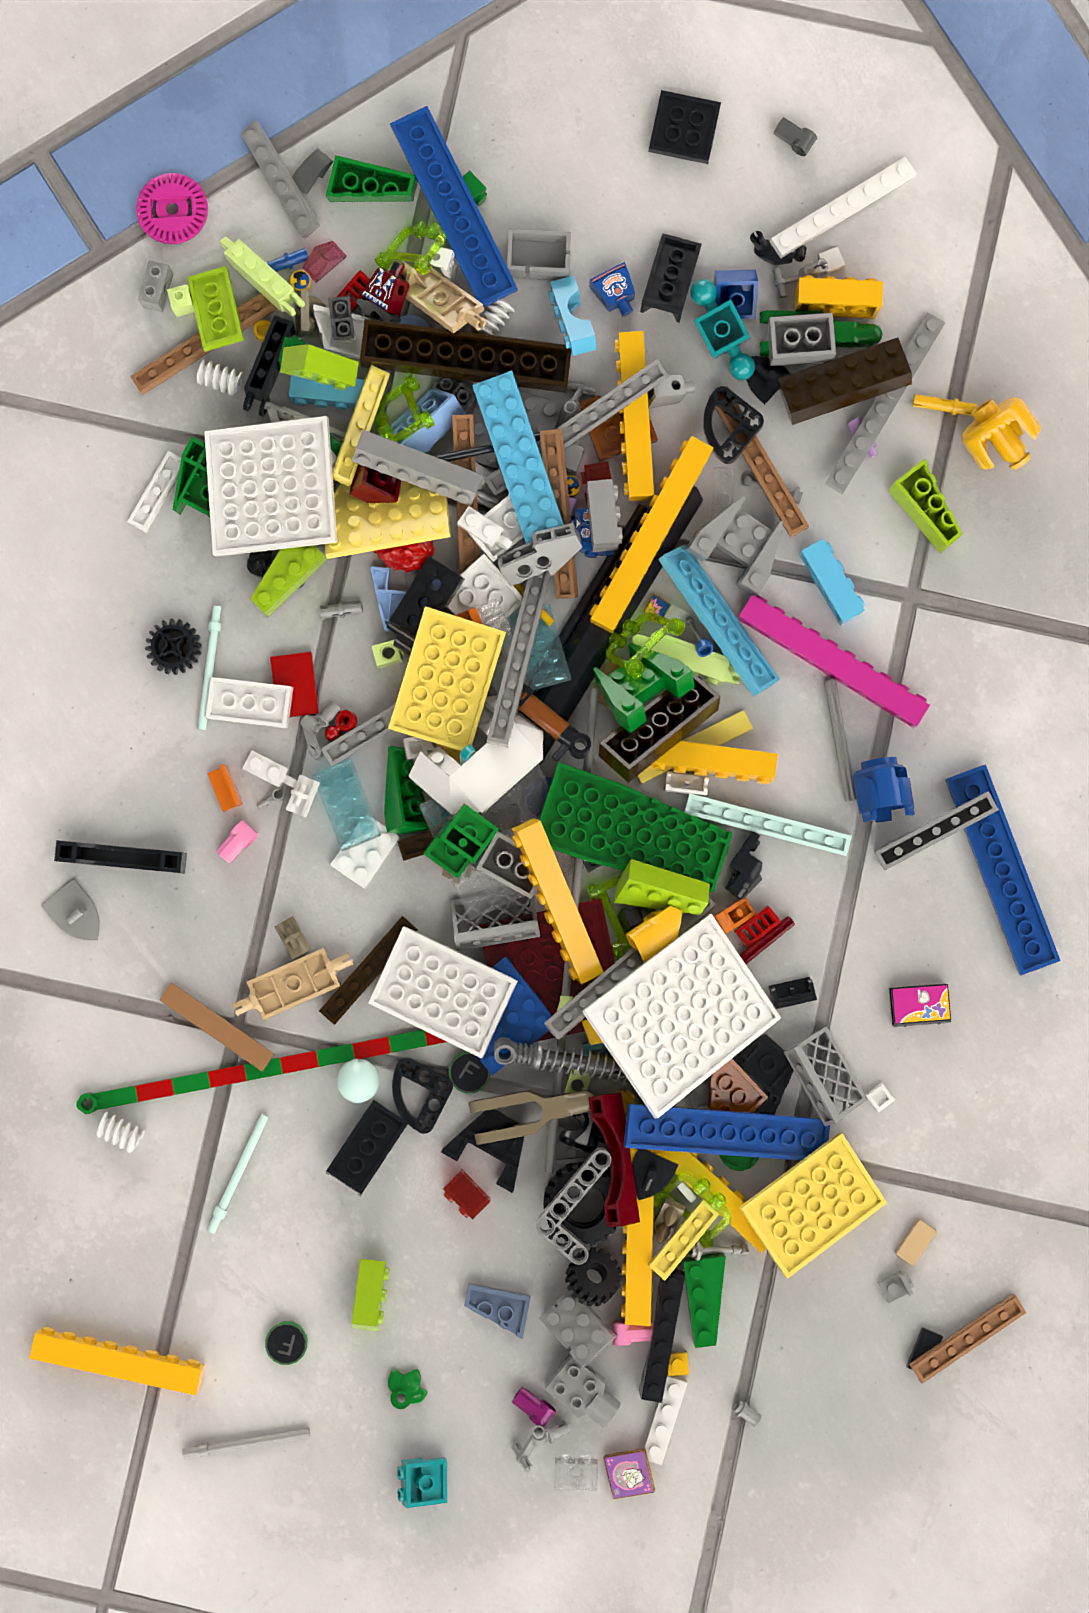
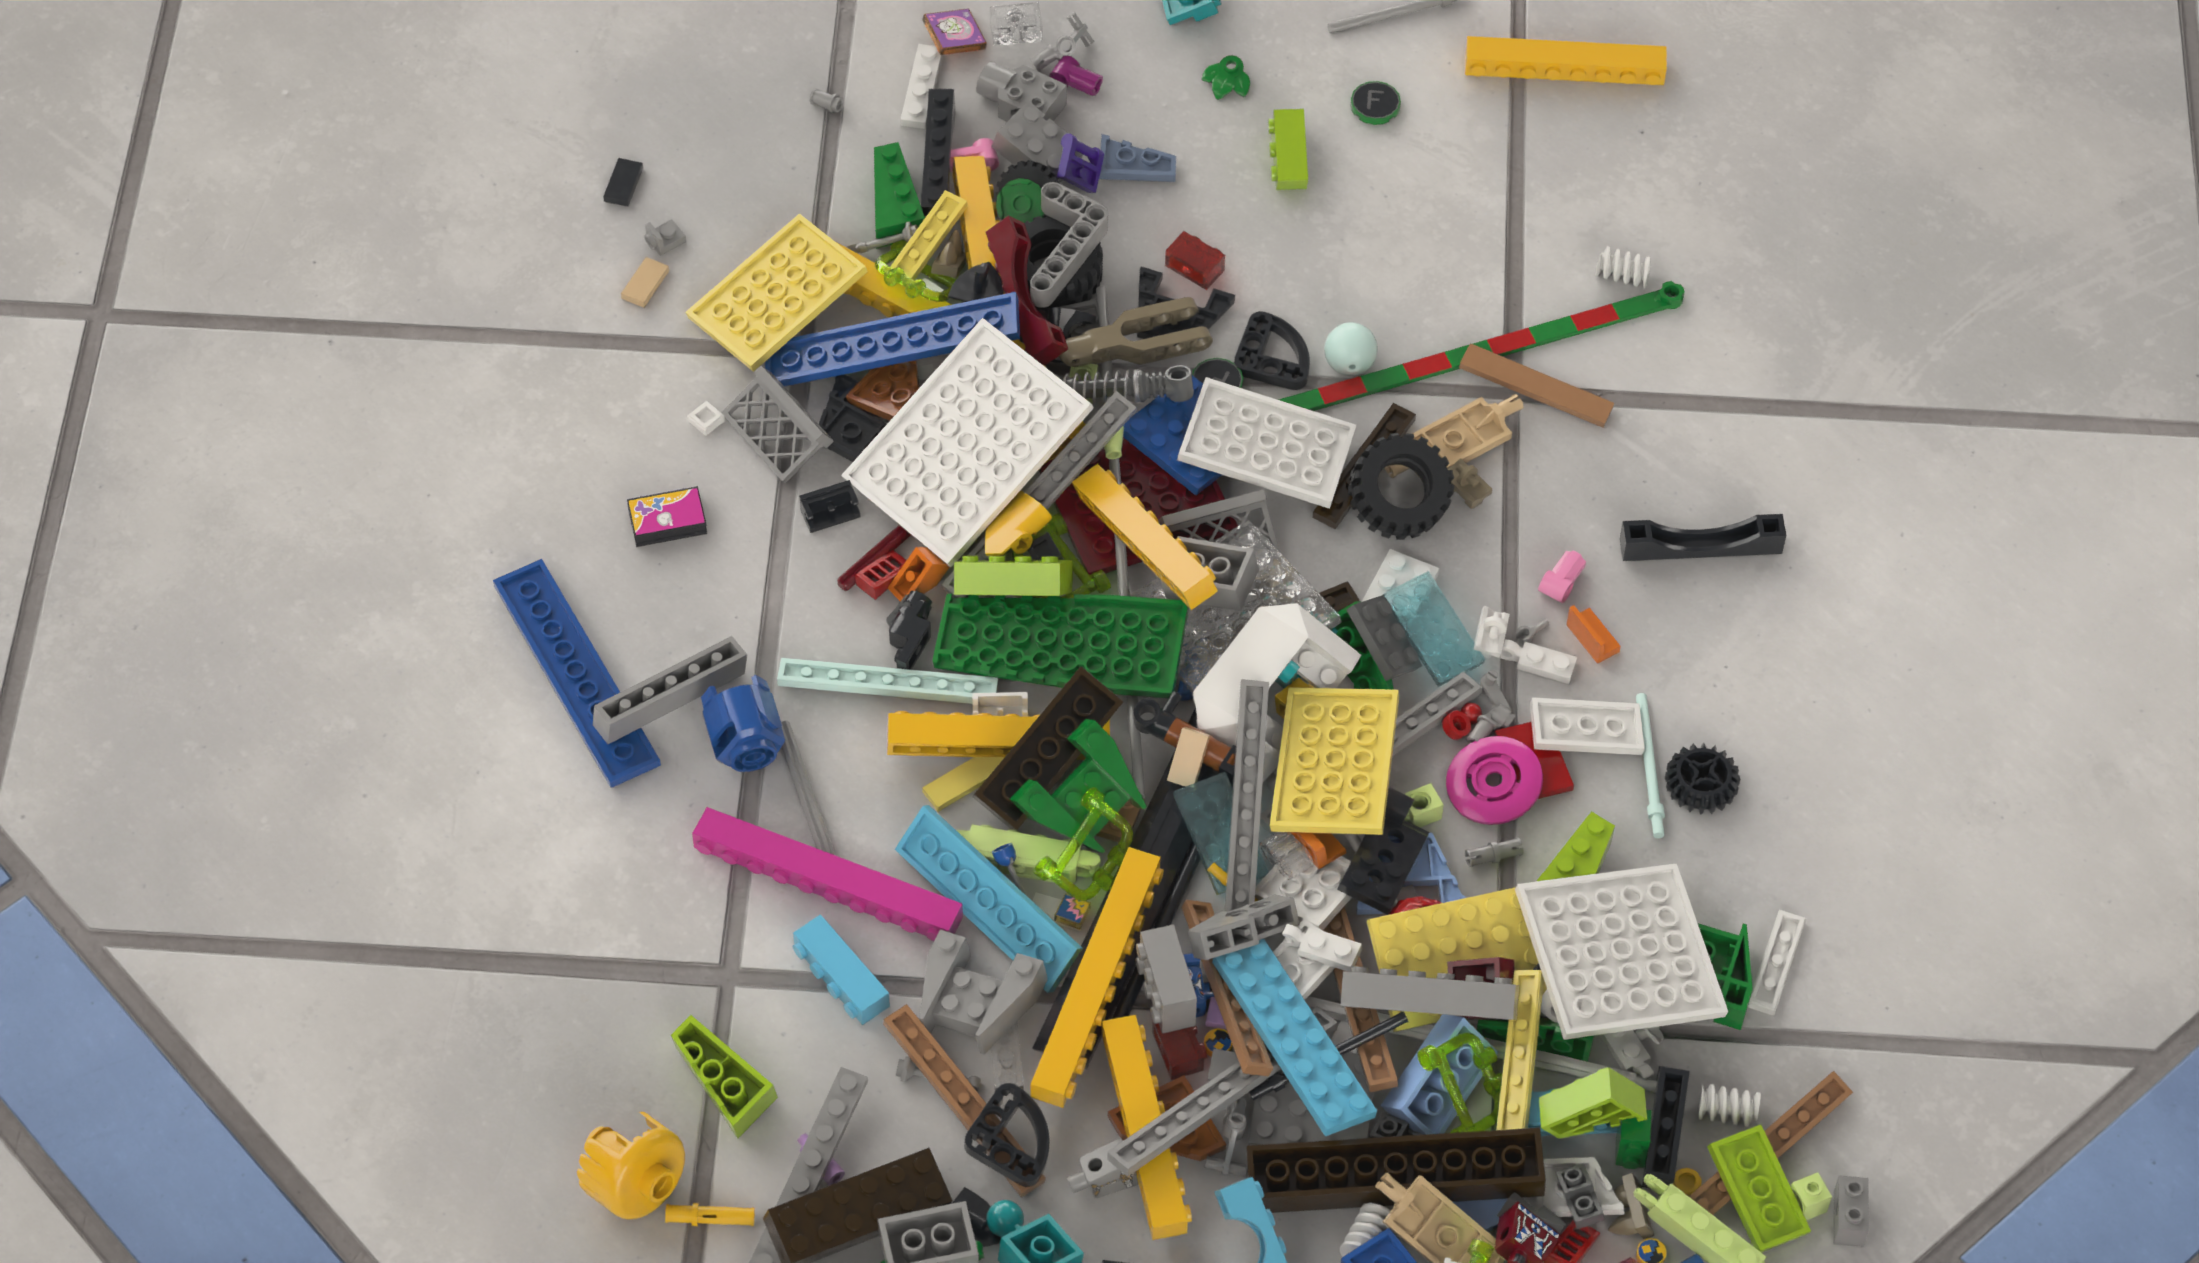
camera: 170 degrees right, 30 degrees down
light grey shield [41,879,99,940] -> none
light aqua bar [207,1114,269,1234] -> none
black plate [326,1100,408,1197] -> none
green bracket [423,803,499,879] -> none
yellow plate [667,1351,689,1376] -> none
medium nougat tile [909,1294,1026,1384] -> none
none -> green tile [996,178,1045,223]
none -> dark purple plate [1057,133,1104,193]
none -> tan tile [1167,727,1211,789]
none -> dark grey plate [1347,595,1422,681]
none -> black tyre [1348,433,1455,540]
none -> dark pink piece [1446,736,1543,825]

